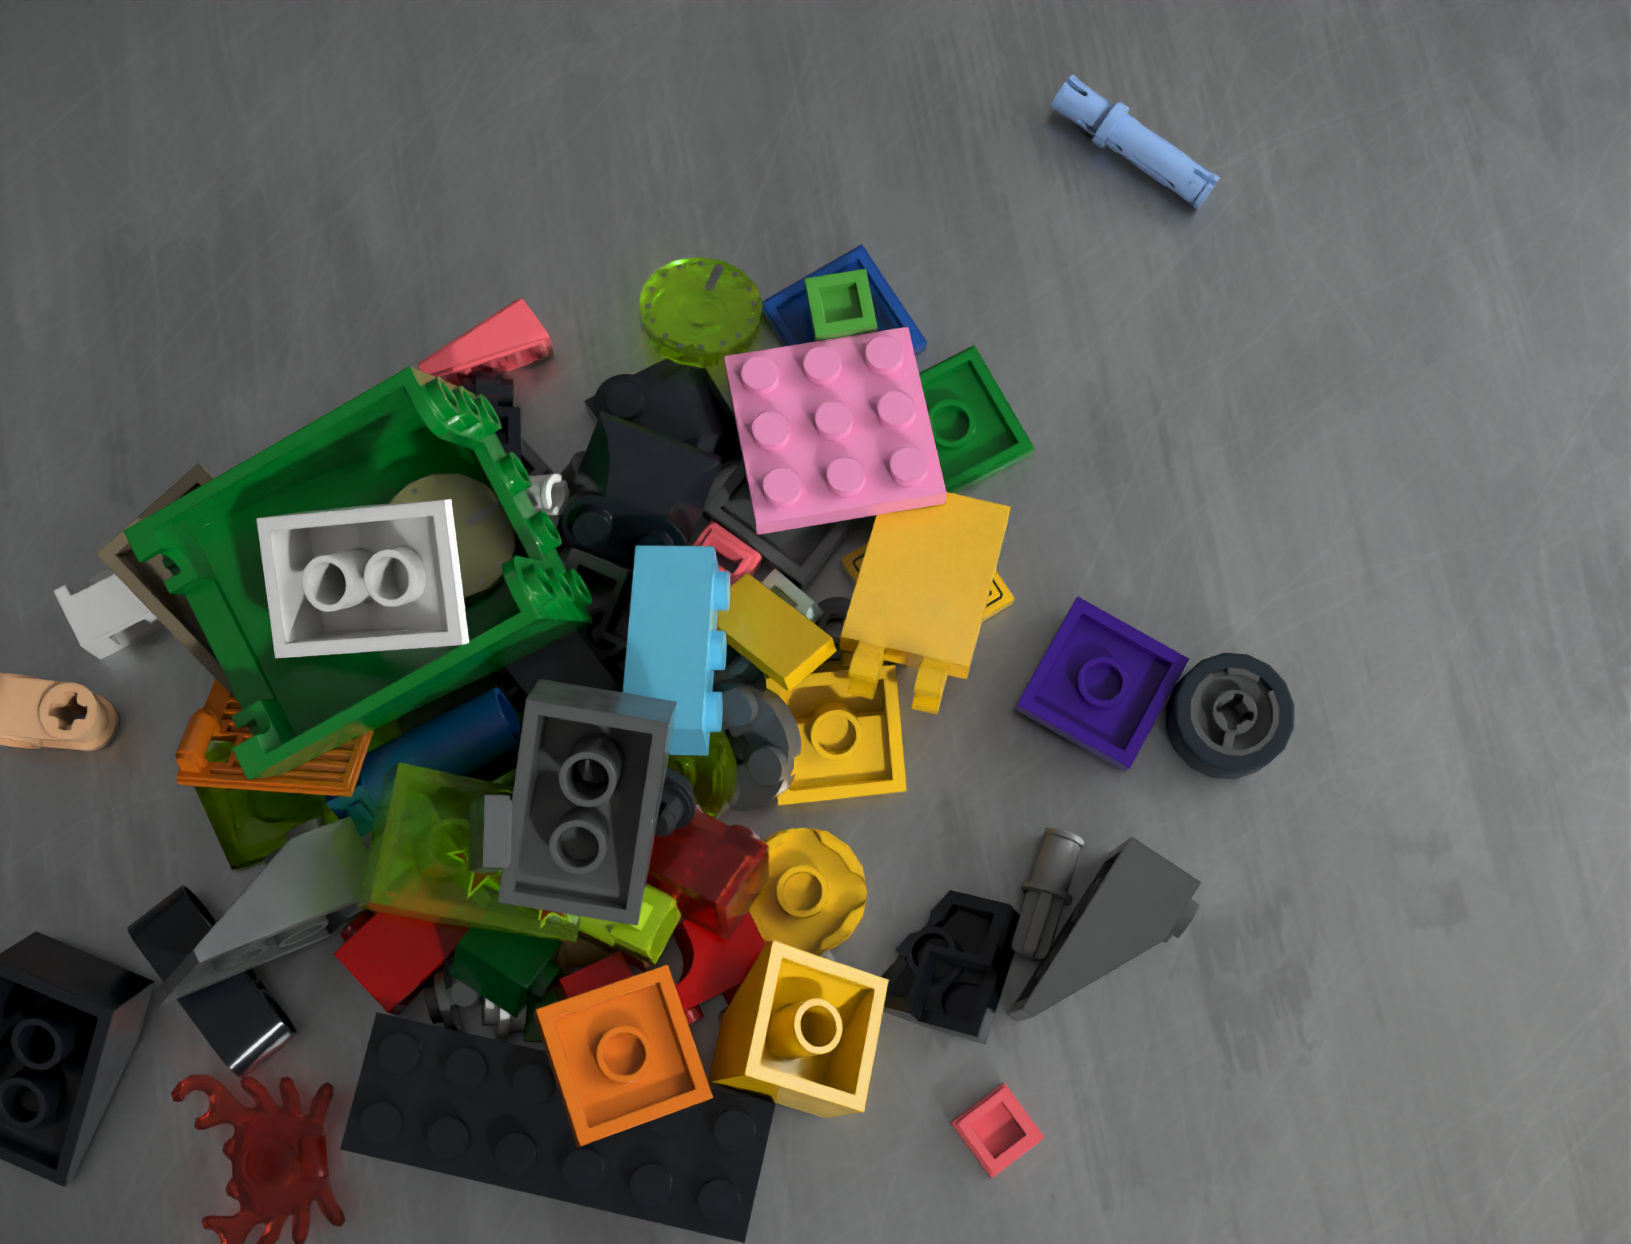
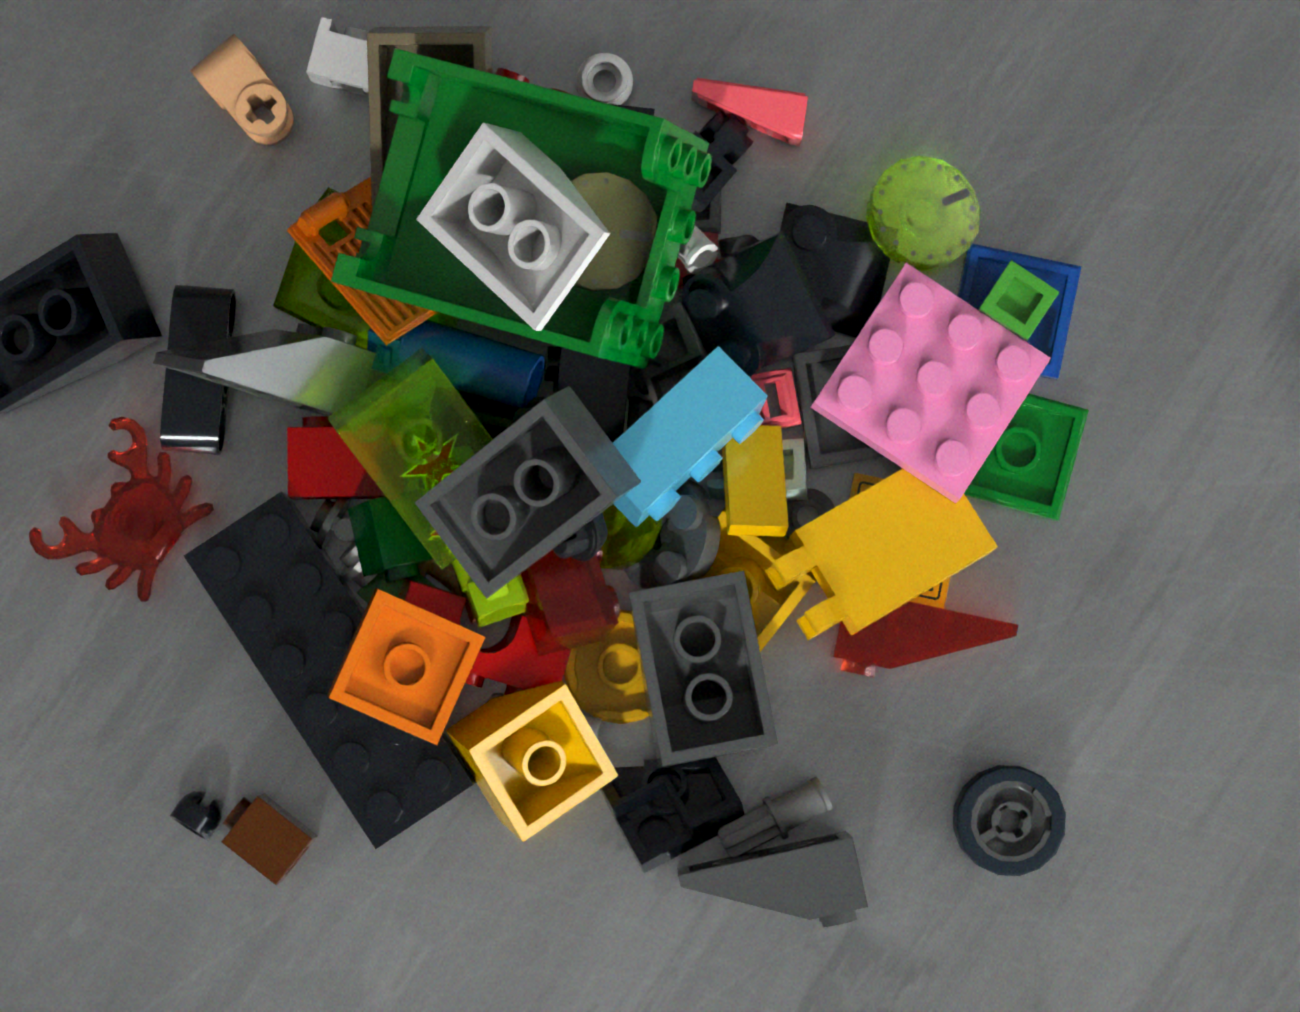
camera: 50 degrees right, 10 degrees up
dark grey tile [468,795,512,873] -> none
coral tile [950,1083,1045,1178] -> none
dark purple plate [1014,596,1189,772] -> none
none -> dark grey slope [628,571,778,768]
none -> clear red slope [830,602,1018,678]

